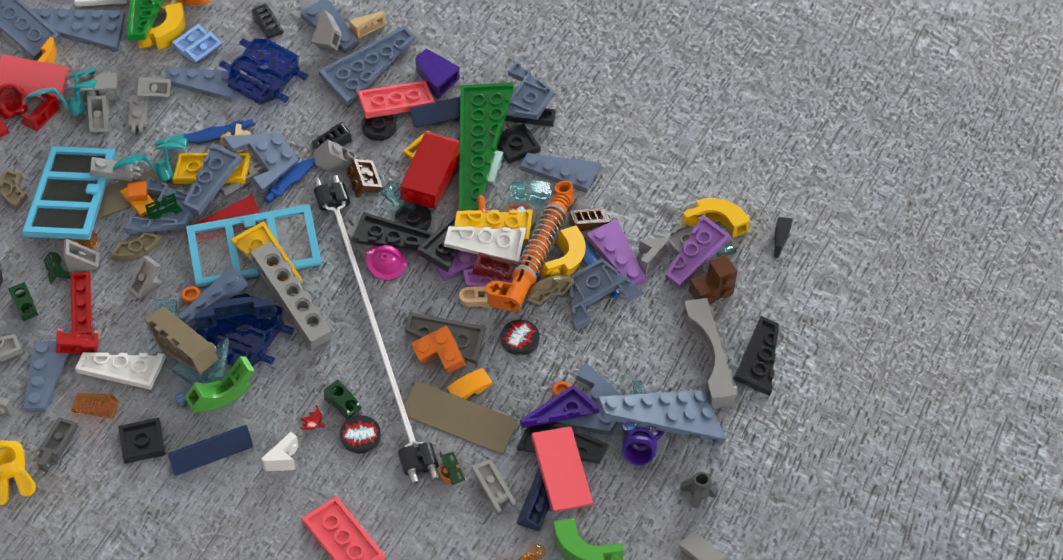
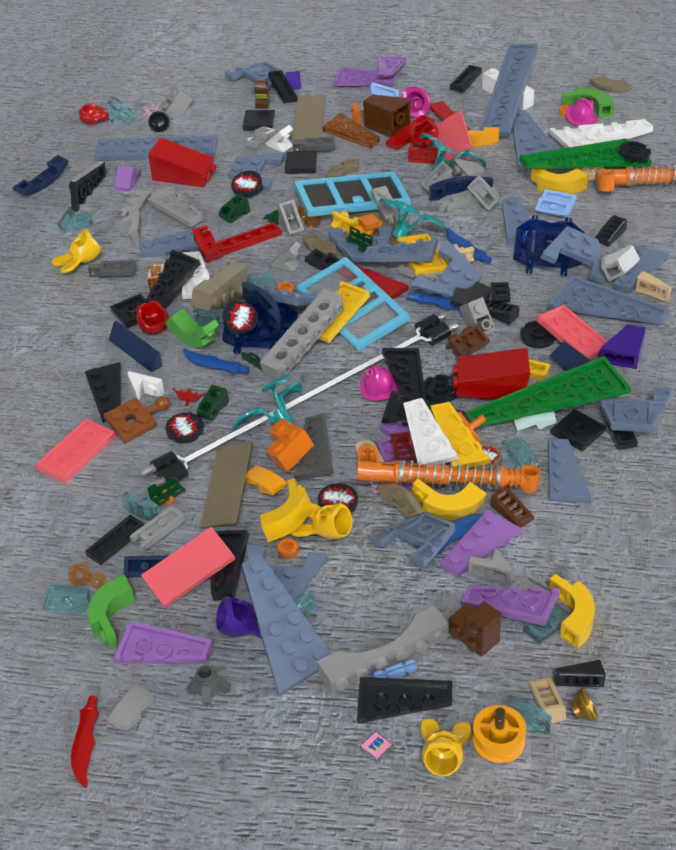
camera: 75 degrees right, 10 degrees down
dark purple wing [520,385,599,428] -> none
none -> black wing [85,362,121,423]
none -> black plate [85,514,145,565]
none -> dark orange plate [104,396,170,444]
none -> medium lavender wing [114,621,213,663]
none -> clear light blue slope [121,491,161,521]
none -> red hair [136,300,169,334]
none -> black wing [146,249,201,307]
none -> blue sword [183,349,249,374]
none -> tile [222,301,258,335]
none -> teal plant [232,374,302,432]
none -> dark green piece [241,352,263,372]
none -> yellow arch [260,478,311,542]
none -> yellow piece [290,503,353,540]
none -> black slope [305,249,340,271]
none -> yellow hips [331,211,358,235]
none -> tile [360,731,393,764]
none -> medium blue axle [373,659,417,678]
none -> yellow piece [420,719,472,776]
none -> dark blue slope [429,176,493,201]
none -> black tile [450,281,492,307]
none -> light orange wheel [472,705,526,764]
none -> black slope [491,282,511,302]
none -> clear light blue slope [506,695,552,735]
none -> tan slope [528,677,566,725]
none -> sand blue wing [540,226,605,284]
none -> pearl gold piece [570,687,599,720]

